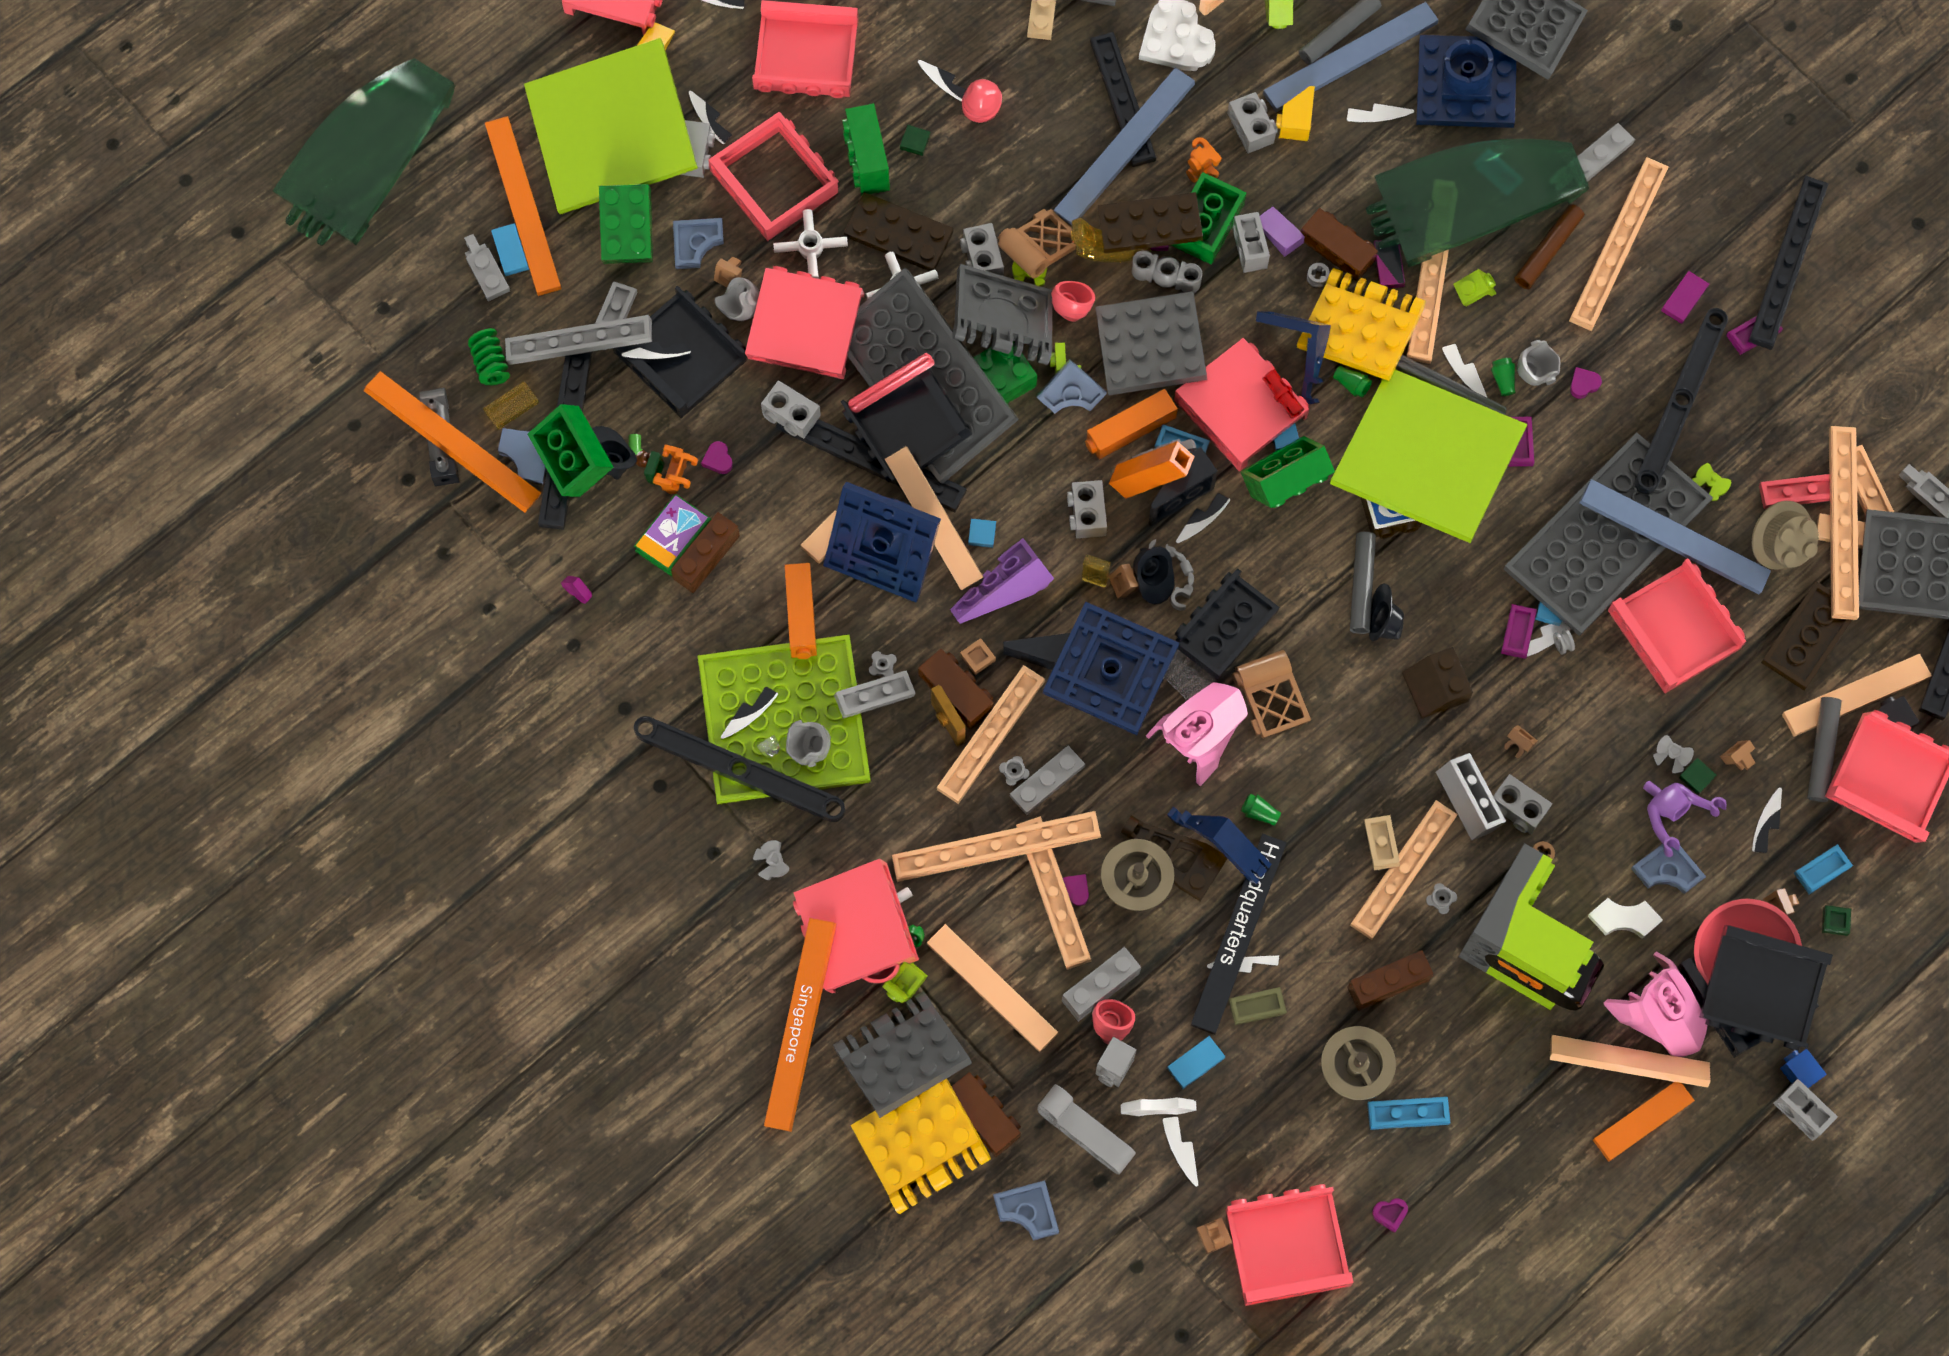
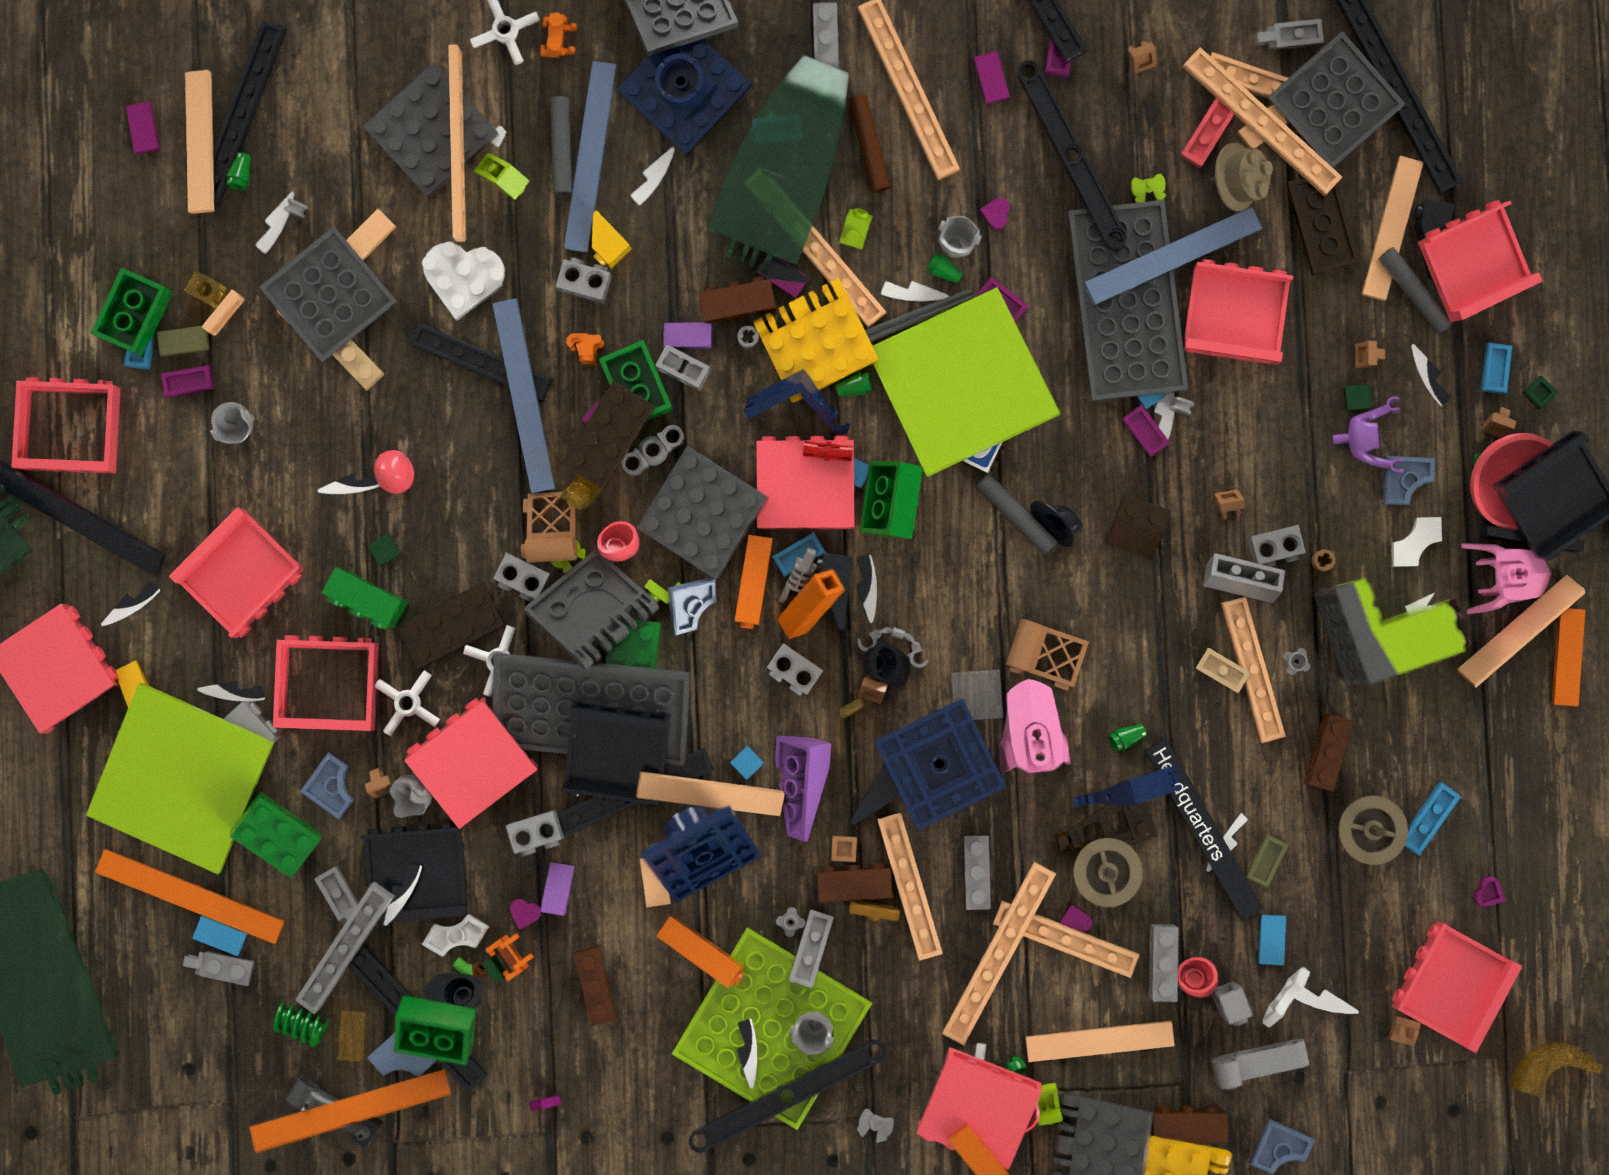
camera: 45 degrees left, 15 degrees up
piece [634,494,712,576] -> none
clear hinge [757,735,780,757] -> none
coral axle [848,353,934,413] -> none
light grey plate [999,756,1029,786] -> none
black bracket [1174,568,1280,680] -> none
light grey piece [1653,735,1694,773] -> none
none -> white tile [422,914,490,957]
none -> medium lavender slope [540,862,575,916]
none -> medium nougat tile [1128,41,1157,74]

